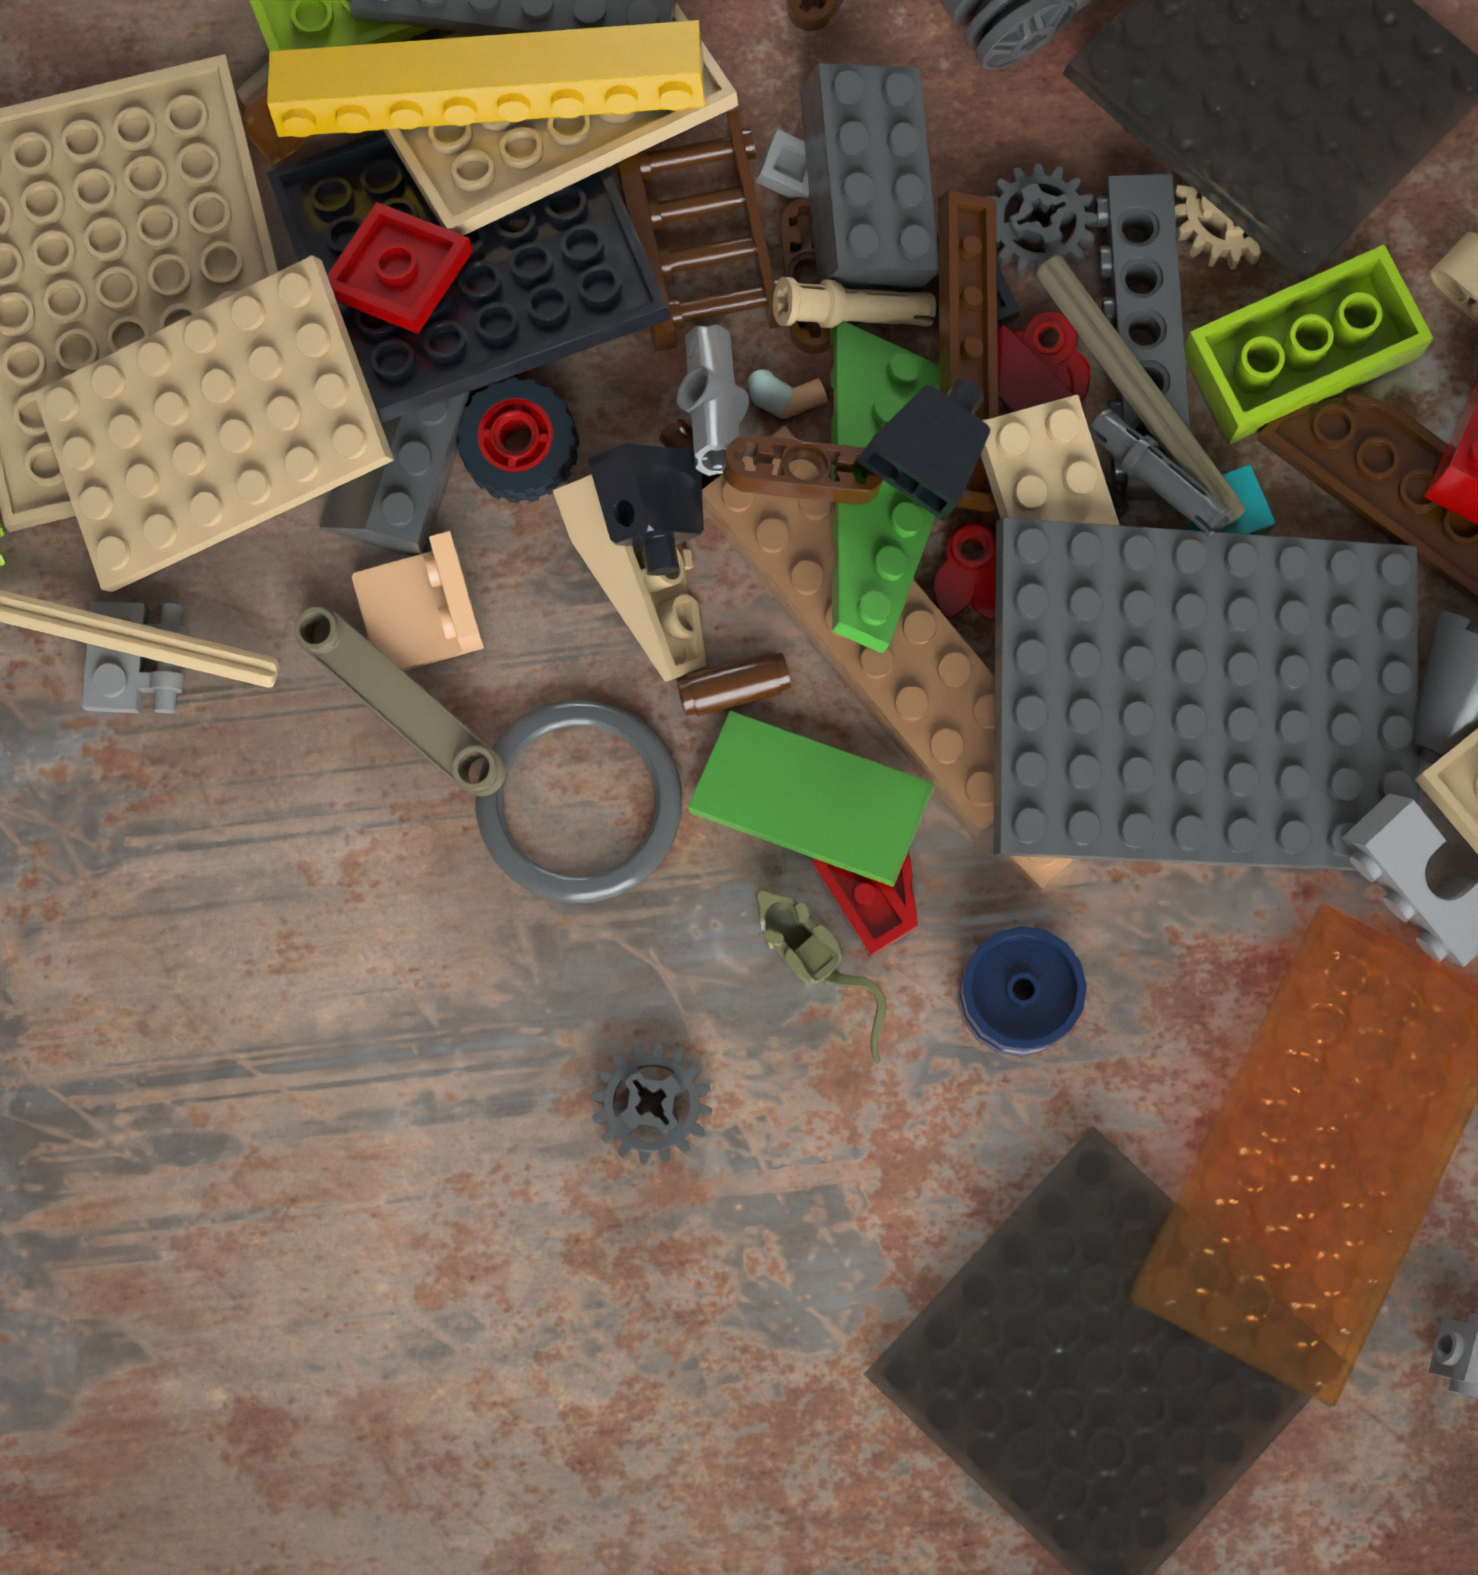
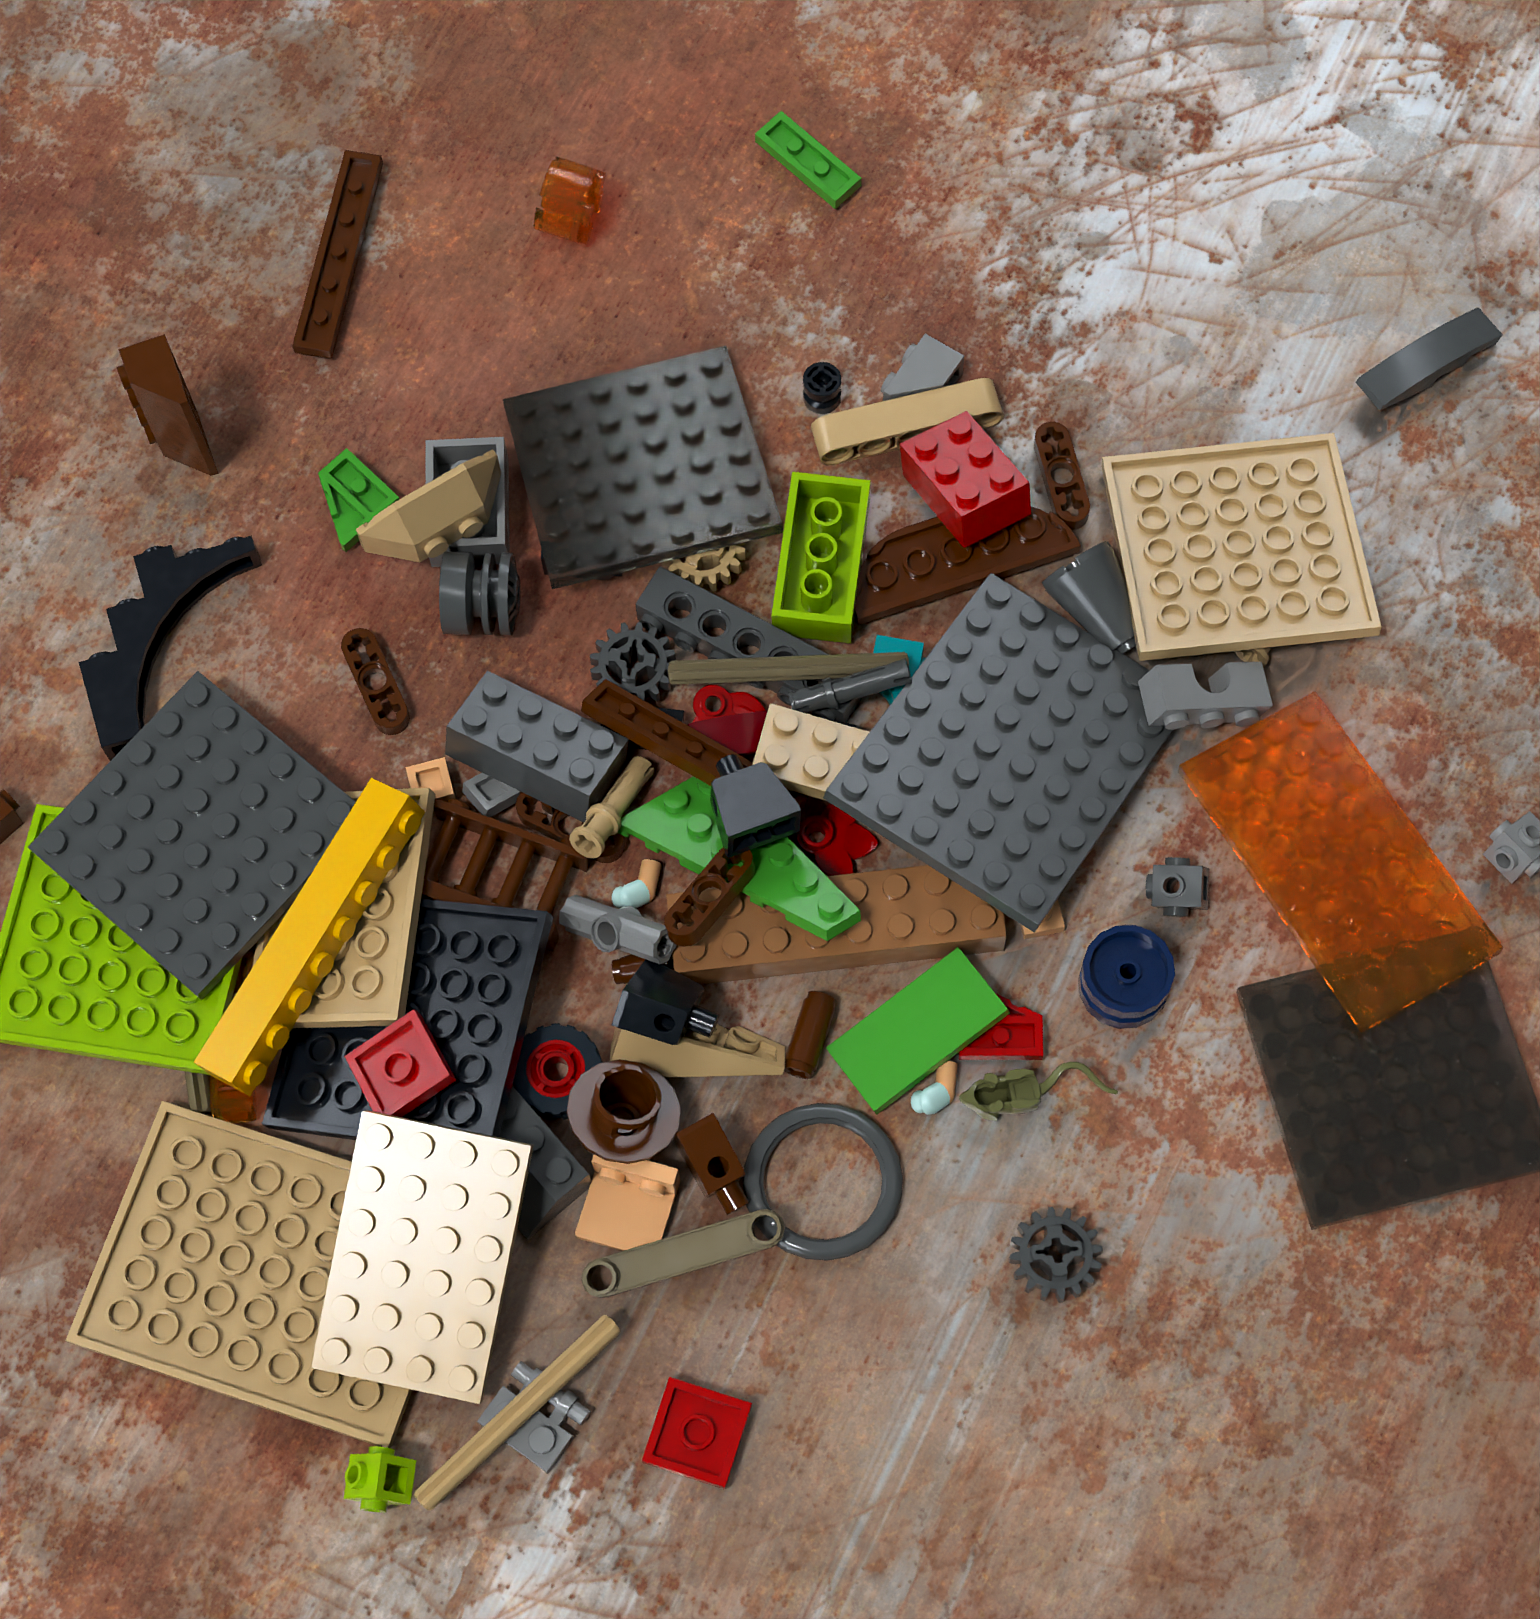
camera: 55 degrees left, 10 degrees down
none -> light nougat plate [406,757,456,802]
none -> reddish brown helmet [566,1059,681,1164]
none -> red plate [642,1377,752,1490]
none -> reddish brown torso [673,1113,749,1215]
none -> light aqua arm [911,1061,958,1115]
none -> dark grey brick [1146,857,1209,917]

